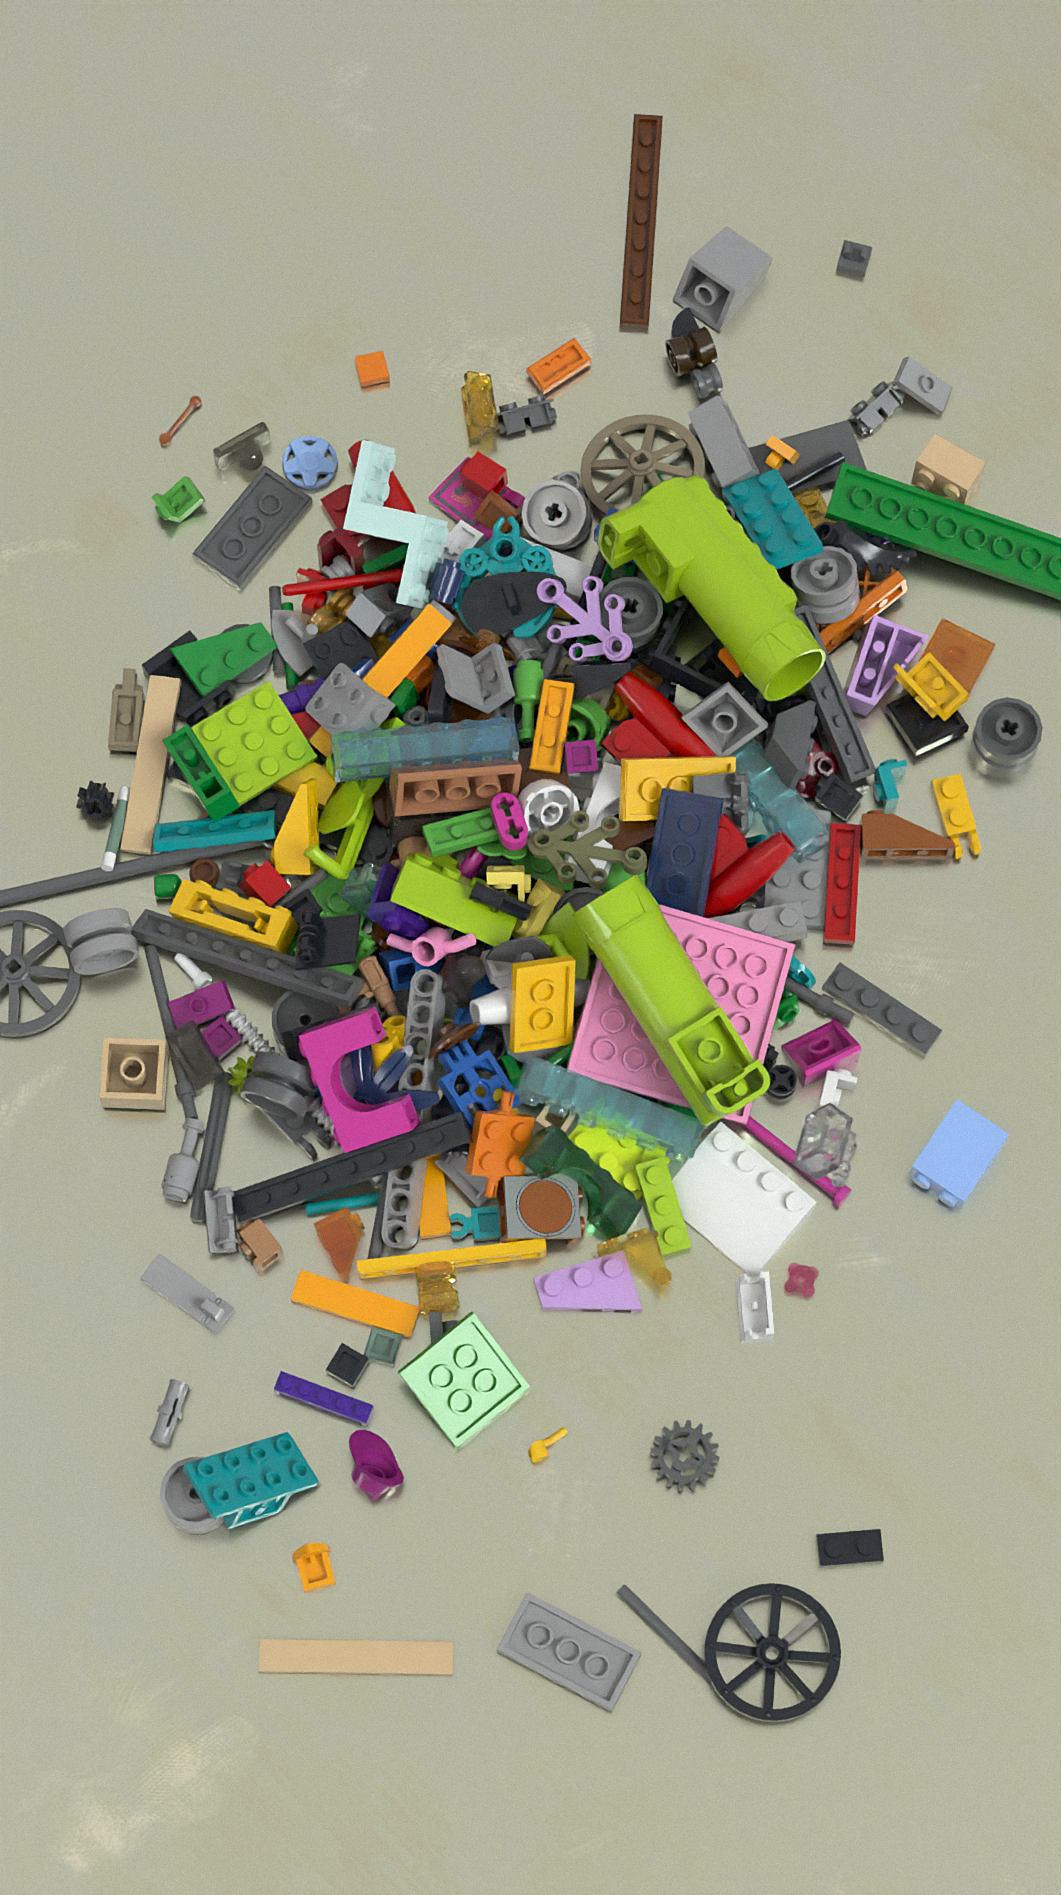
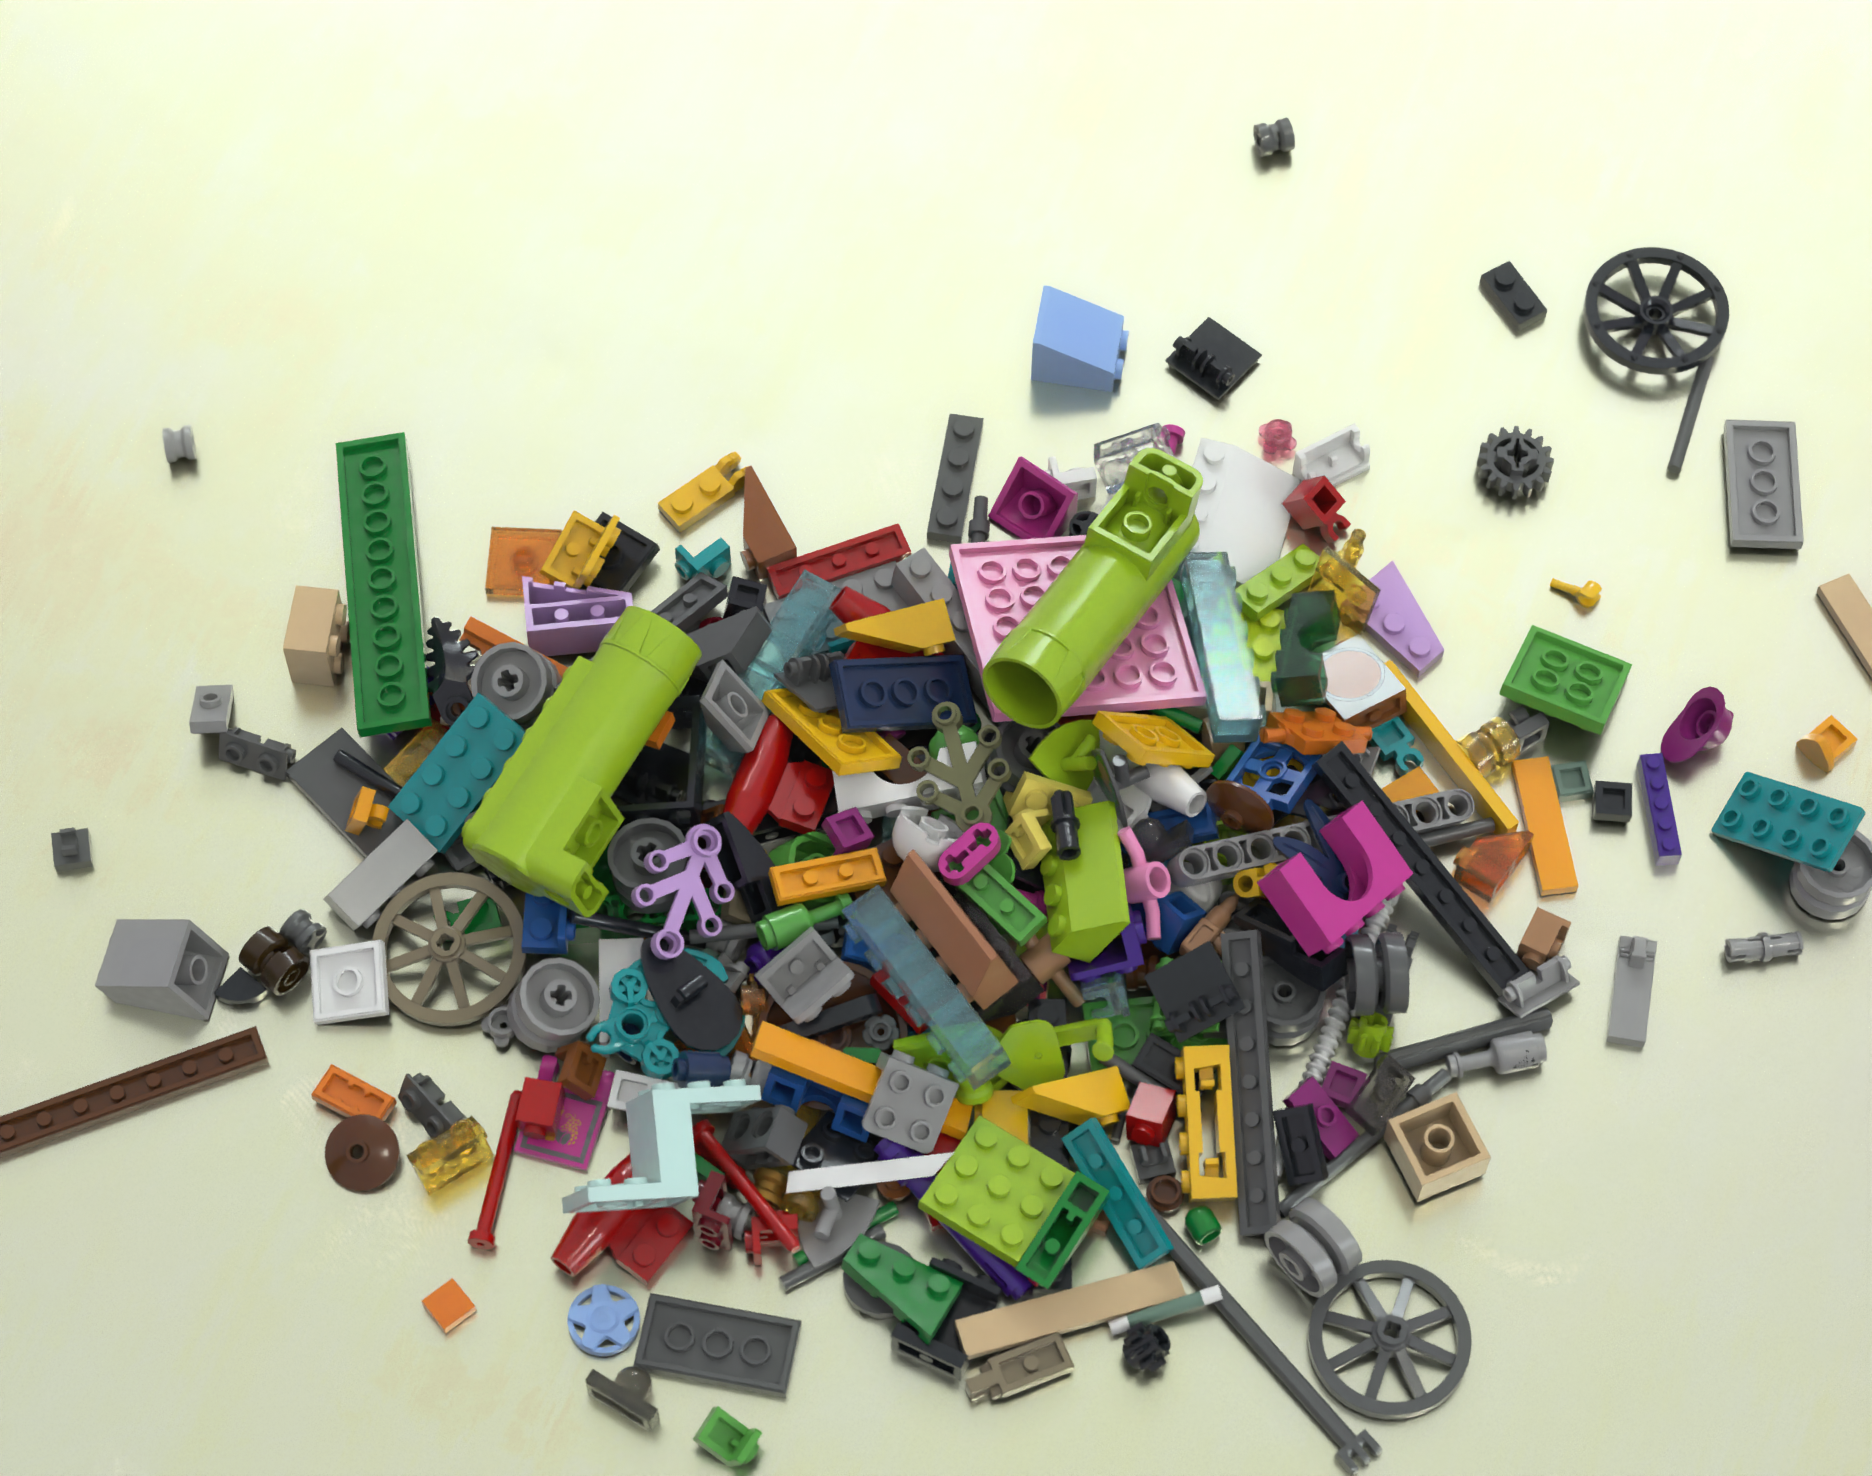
camera: 115 degrees left, 10 degrees down
dark grey wheel [971,697,1043,775] -> none
none -> white tile [309,940,389,1025]
none -> reddish brown dish [325,1114,400,1191]
none -> red bar [467,1090,522,1250]
none -> white sticker [786,1152,954,1193]
none -> yellow slope [833,598,956,656]
none -> black hinge [1165,316,1262,400]
none -> black plate [1272,1103,1329,1186]
none -> red brick [1282,475,1351,543]

